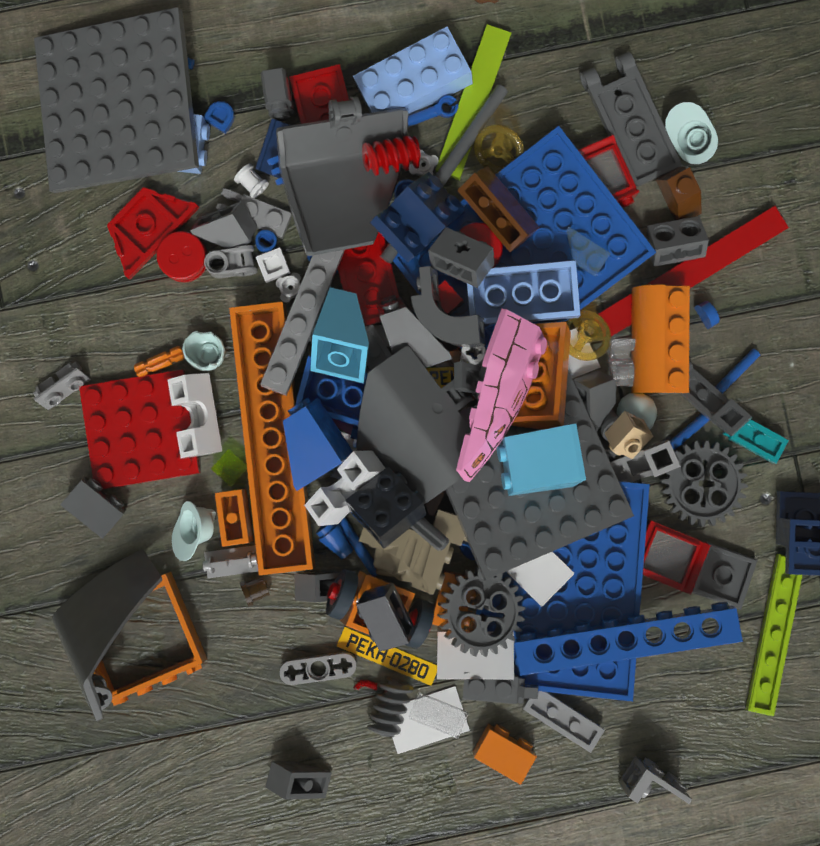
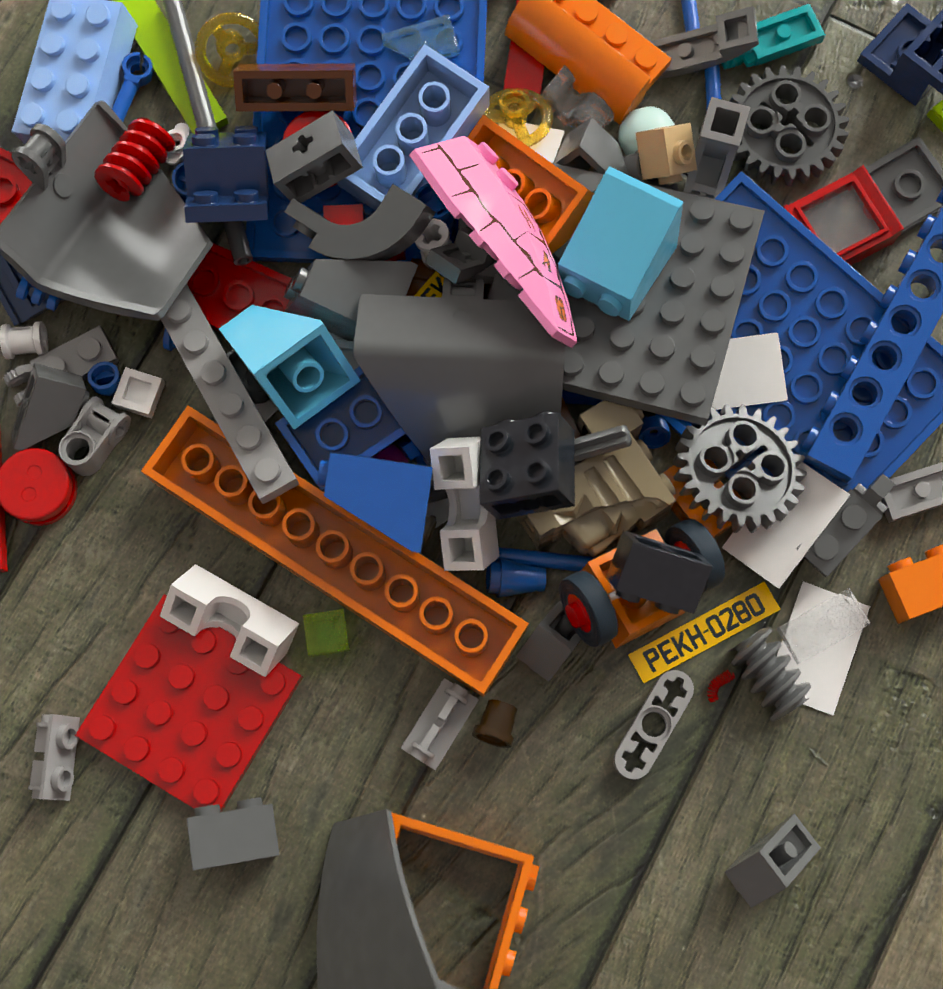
camera: 50 degrees left, 10 degrees down
orange axle [134,346,185,377] -> none
light aqua piece [172,501,216,561] -> none
light aqua hair [182,331,226,371] -> none
orange brick [215,489,253,547] -> none
white plate [276,273,301,303] -> none

